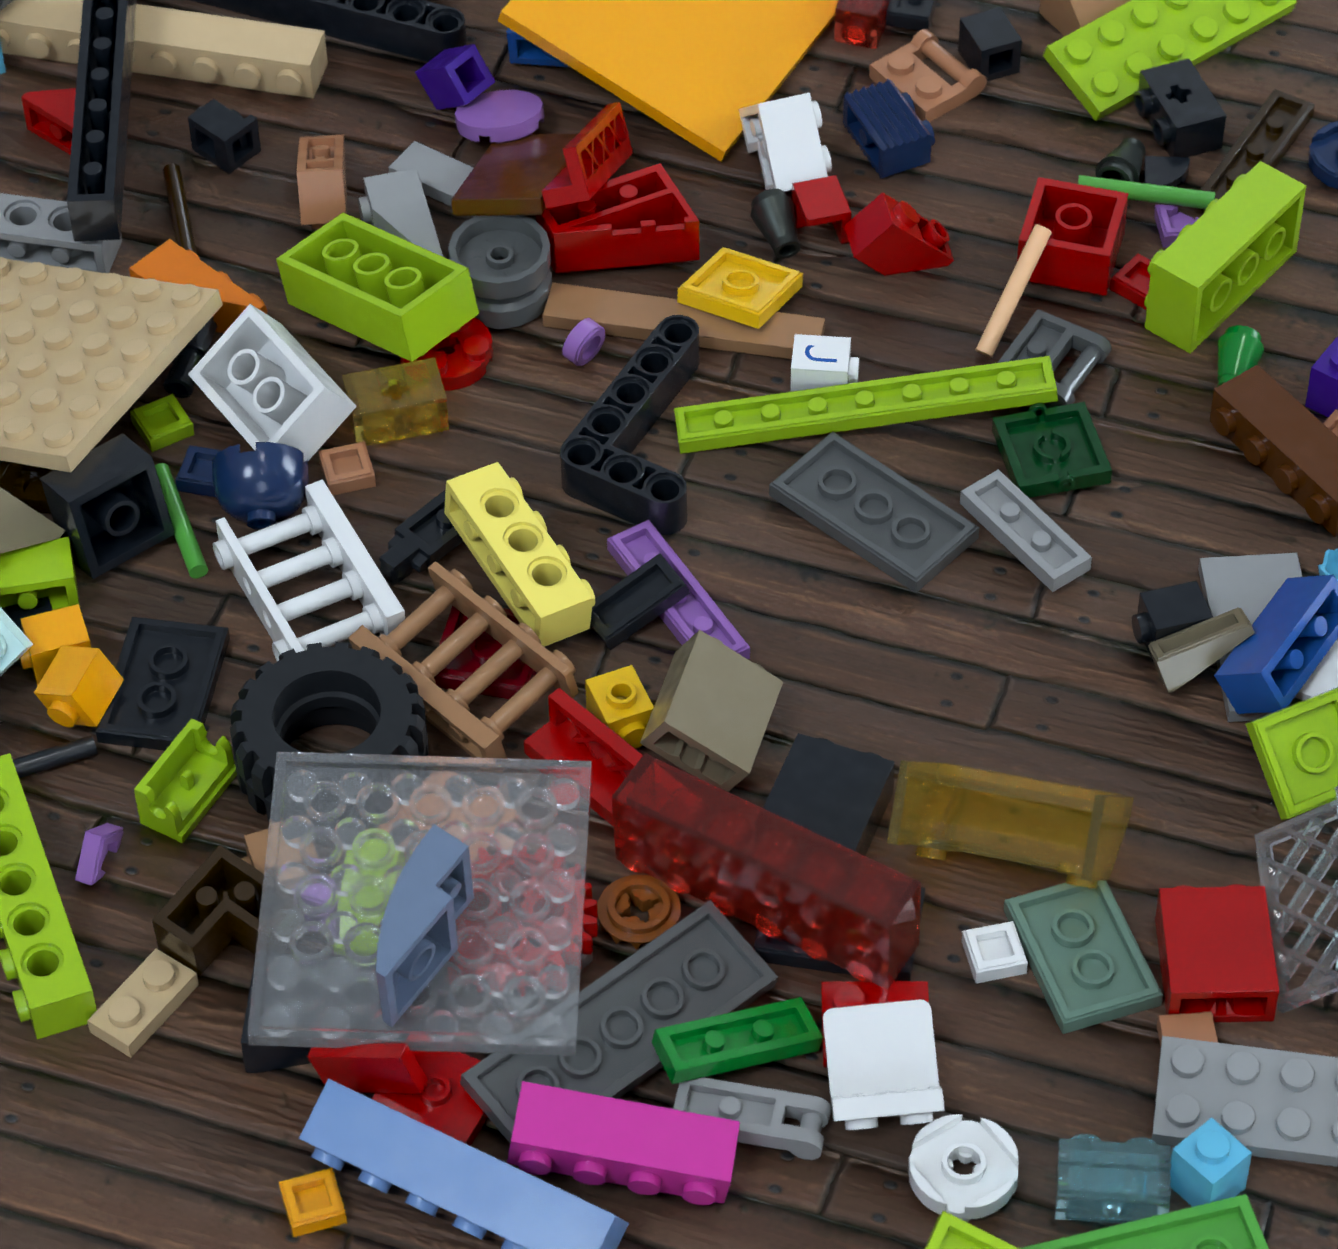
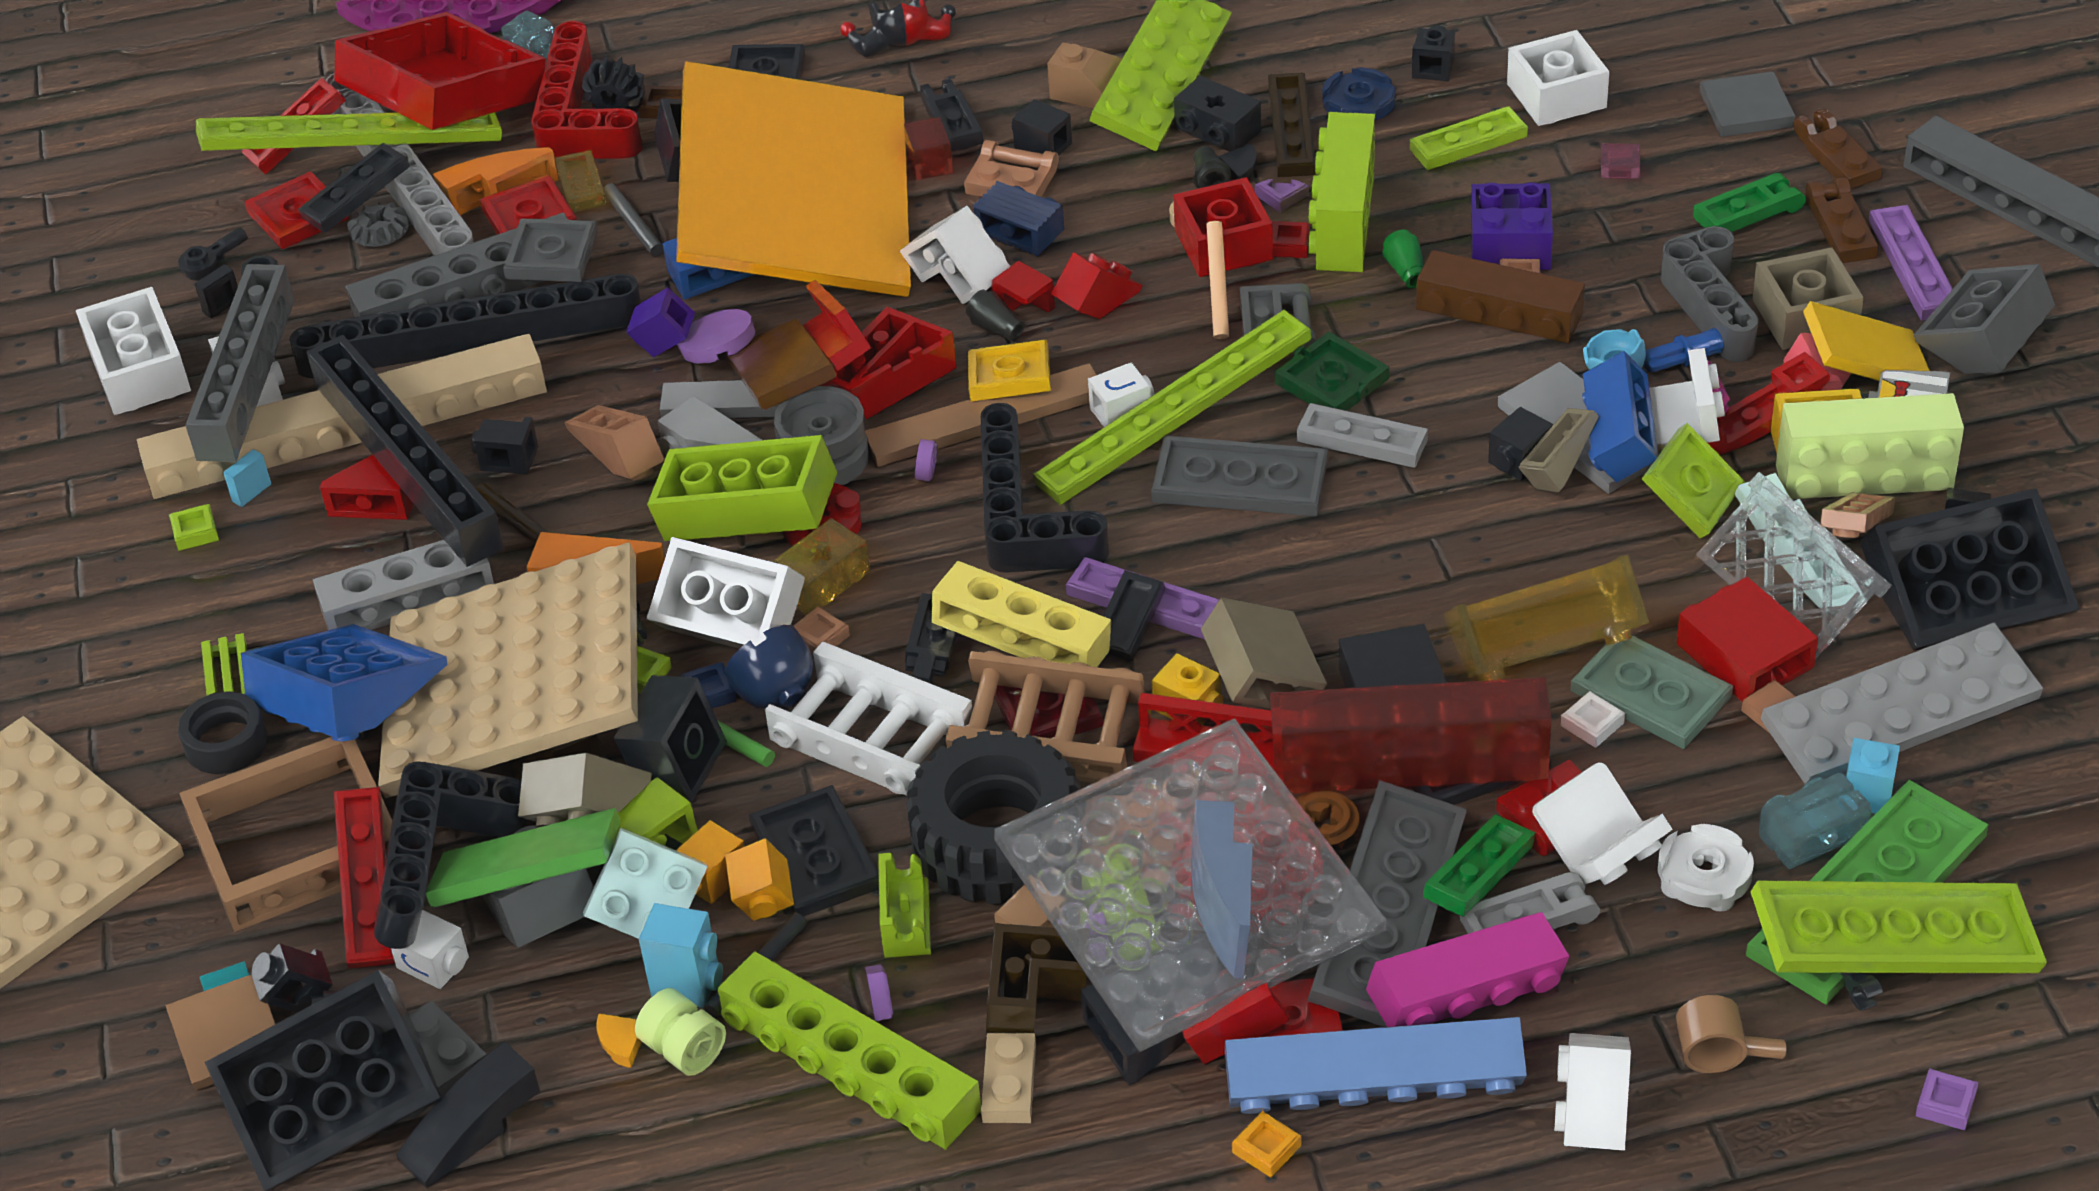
camera: 30 degrees left, 5 degrees down
bright green bar [1078,175,1215,209] -> none

